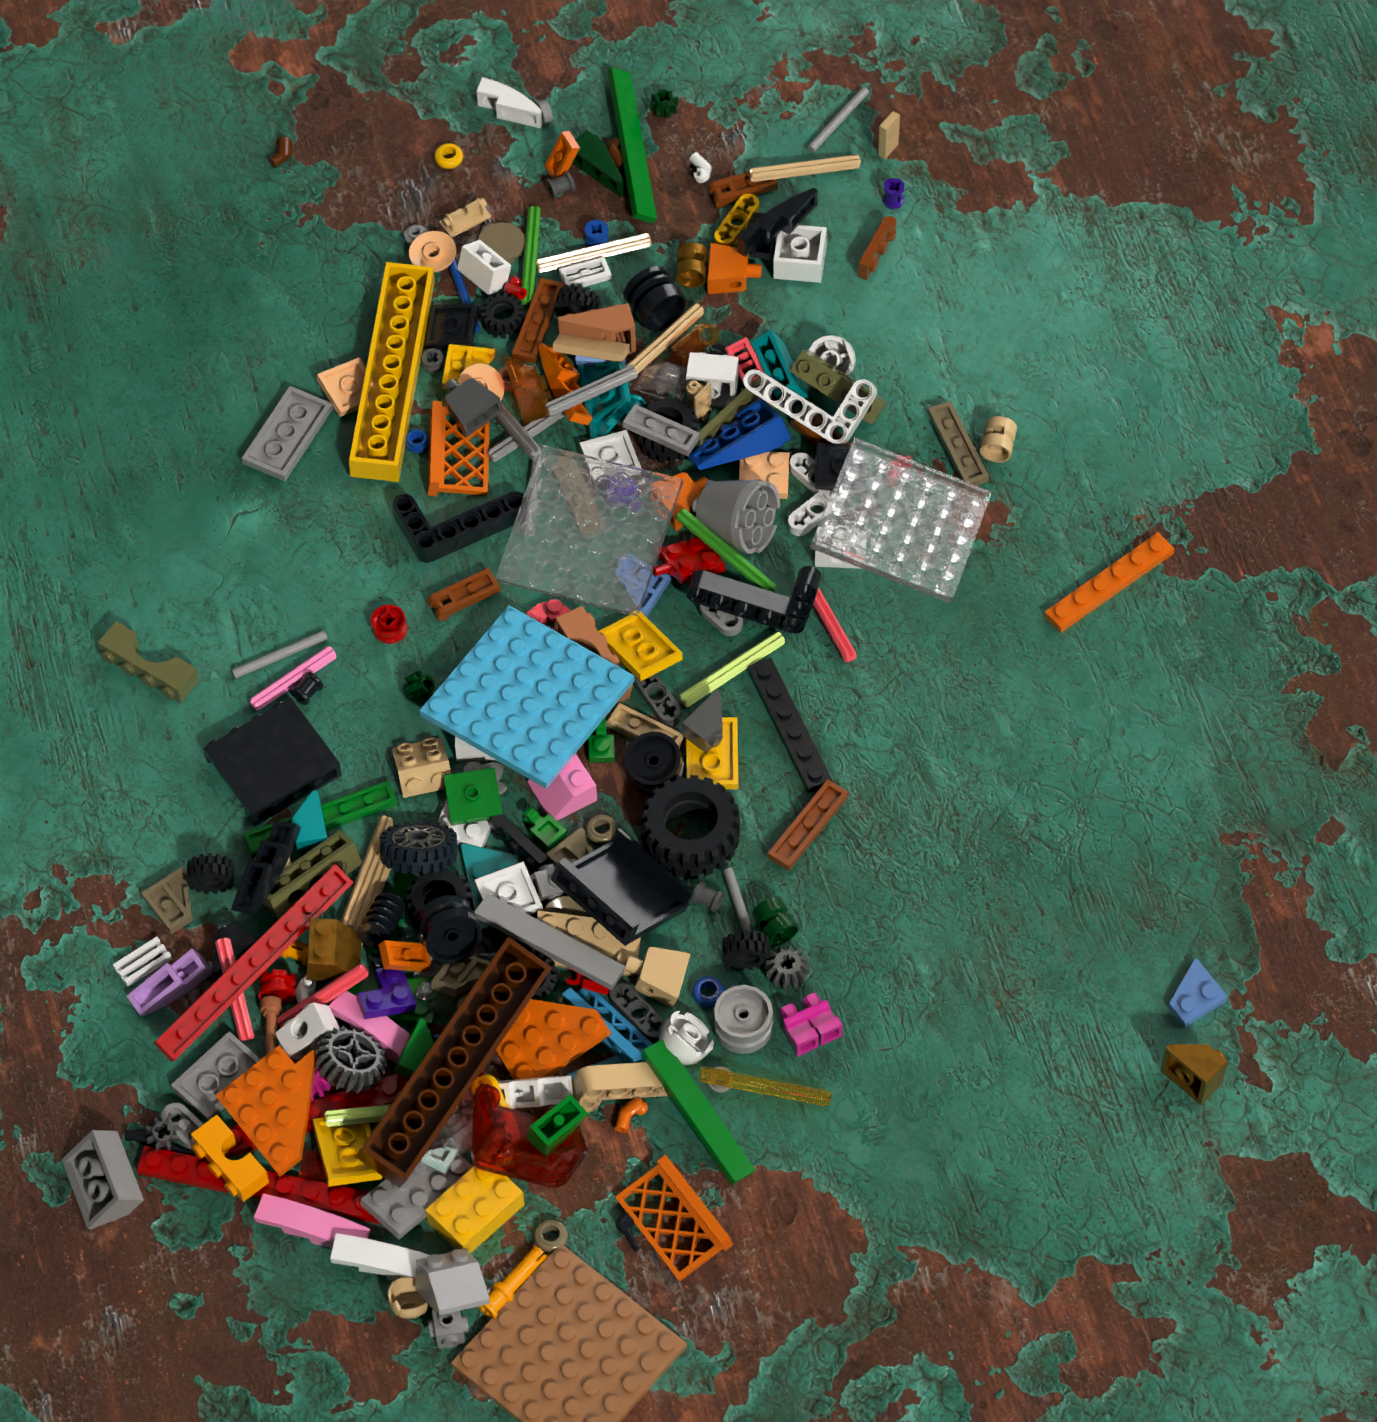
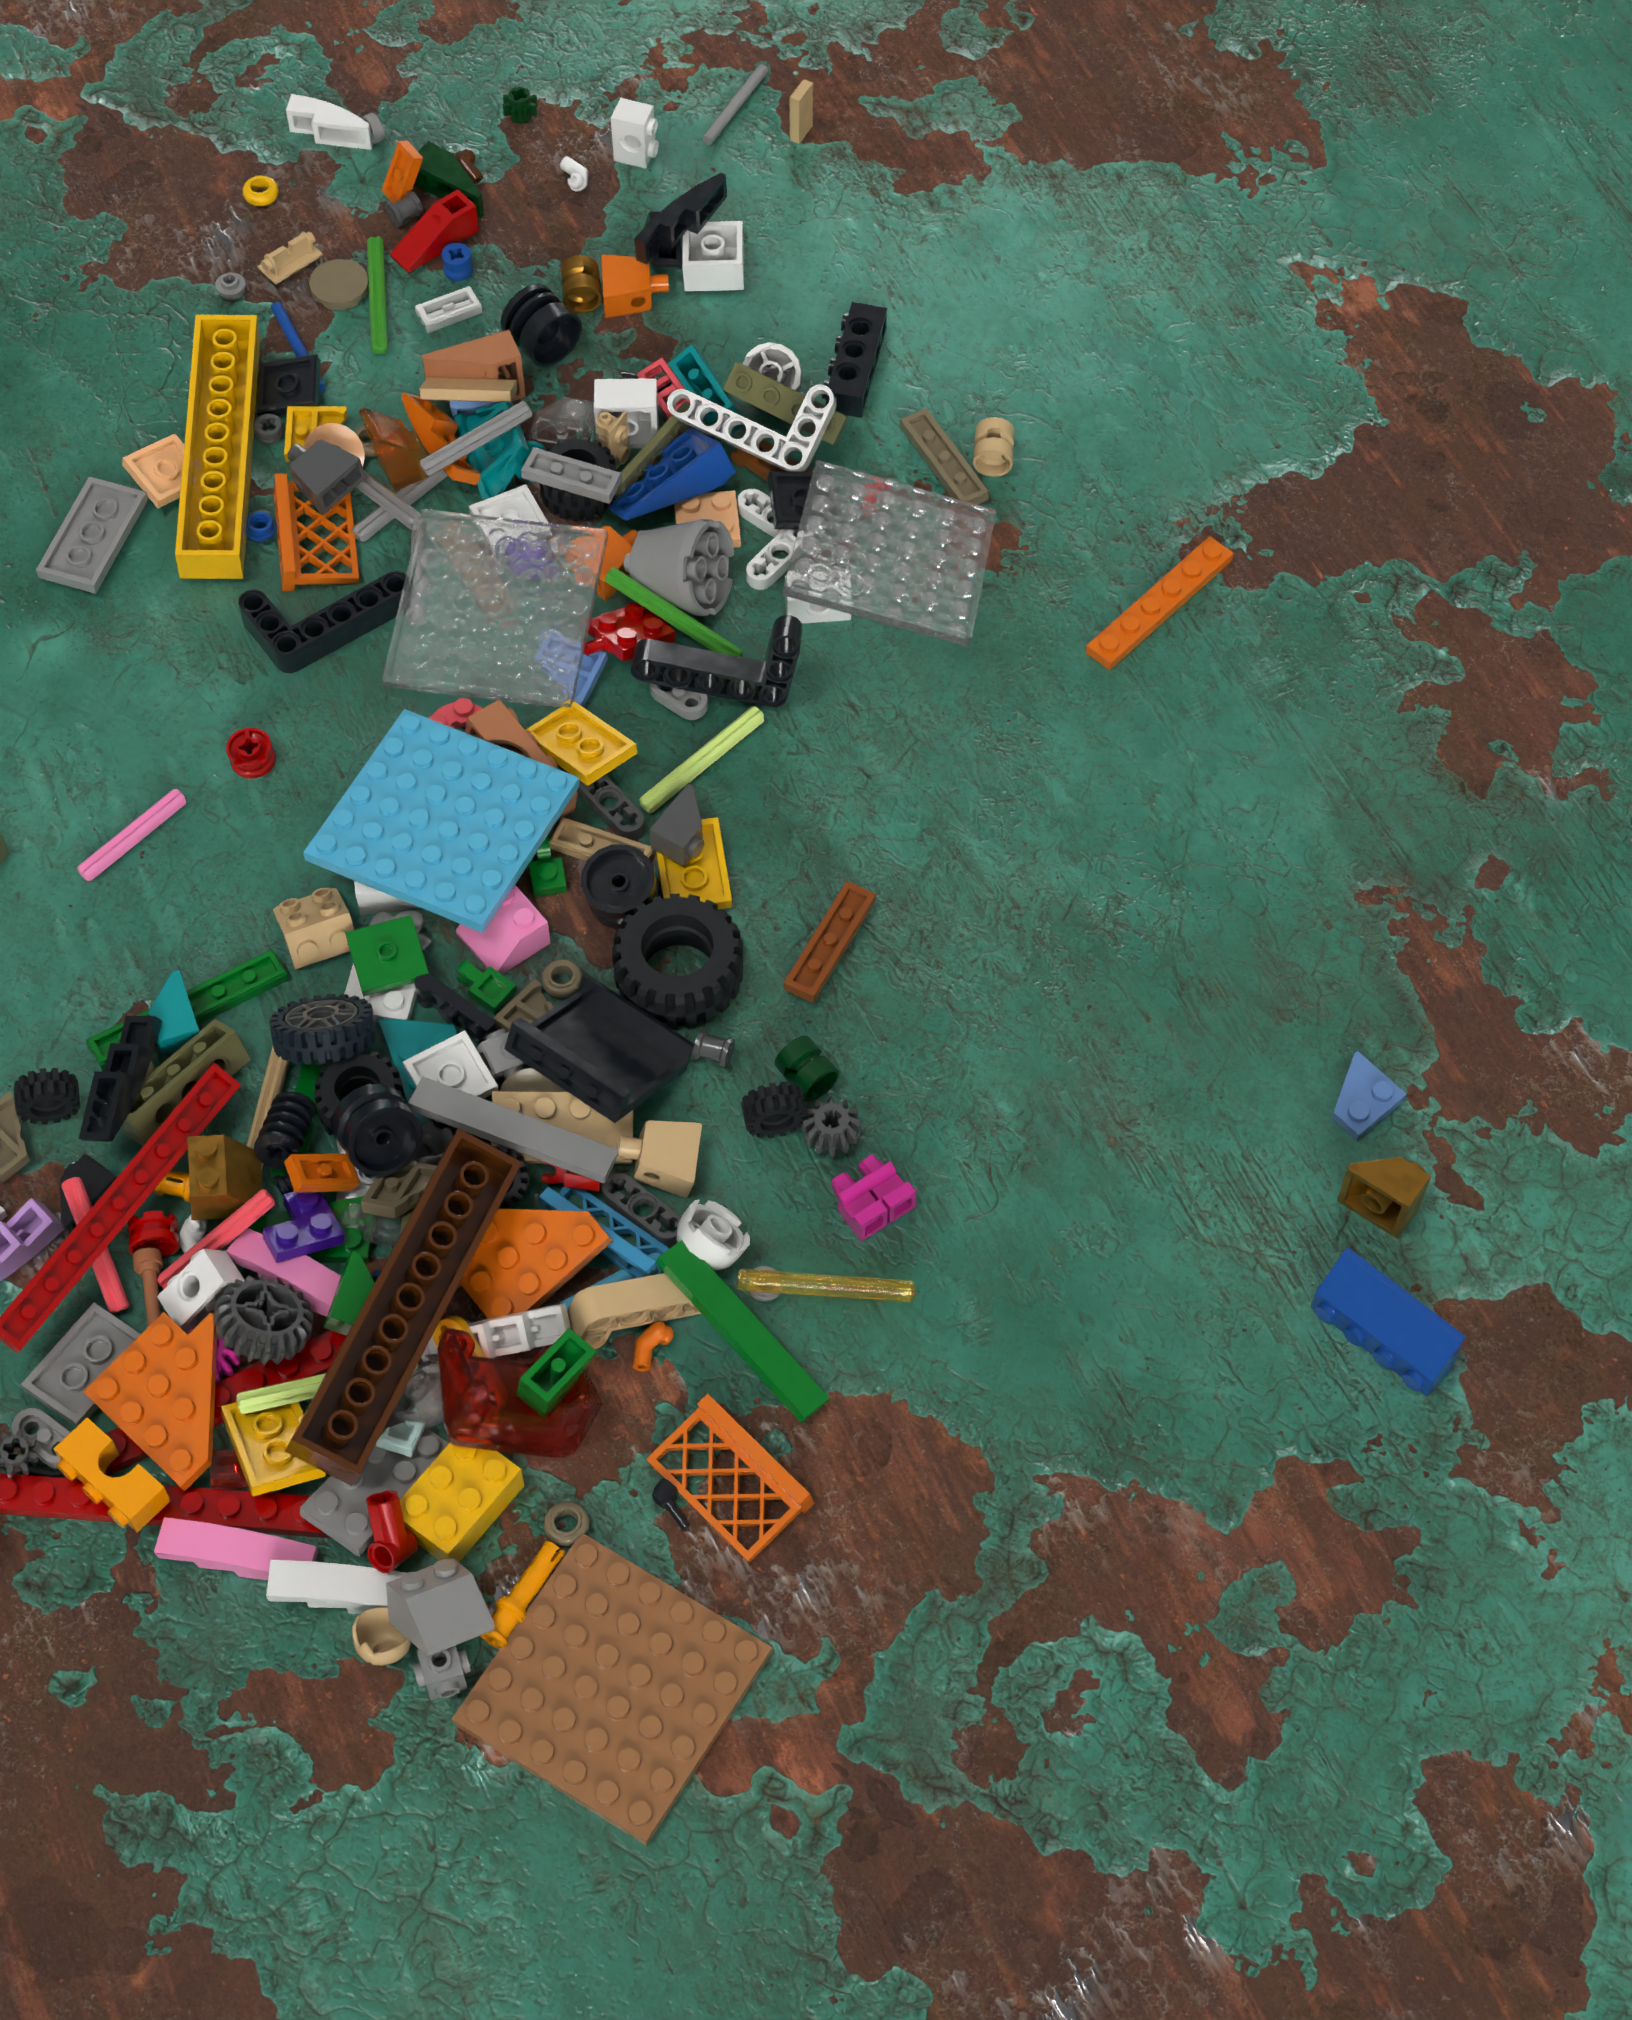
camera: 10 degrees left, 0 degrees up
black panel [203,698,342,827] -> none
light grey bar [231,630,328,679] -> none
reddish brown arm [268,136,292,168] -> none
black bush [290,672,324,705] -> none
tan axle [340,815,393,929] -> none
dark green gear [403,670,435,704] -> none
light nougat dish [409,231,456,272] -> none
dark orange plate [427,568,501,621] -> none
white brick [457,240,511,295] -> none
black tyre [481,293,525,339] -> none
red arm [504,276,527,300] -> none
dark orange plate [512,278,564,364] -> none
axle [536,233,651,273] -> none
black tyre [554,284,600,317] -> none
green tile [607,66,657,224] -> none
tan axle [625,303,704,382] -> none
clear orange piece [670,324,719,365] -> none
blue piece [692,976,725,1007] -> none
dark orange plate [708,172,778,208] -> none
yellow beam [714,194,759,247] -> none
light grey wheel [714,985,773,1054] -> none
light grey bar [723,868,753,933] -> none
tan axle [748,154,861,182] -> none
black plate [748,658,832,793] -> none
coral axle [813,587,856,663] -> none
dark orange plate [858,216,897,280] -> none
dark purple bush [883,178,905,209] -> none
none -> red piece [366,1490,418,1573]
none -> red slope [390,189,479,273]
none -> white brick [611,98,659,169]
none -> black brick [822,302,887,418]
none -> blue slope [1311,1247,1466,1397]

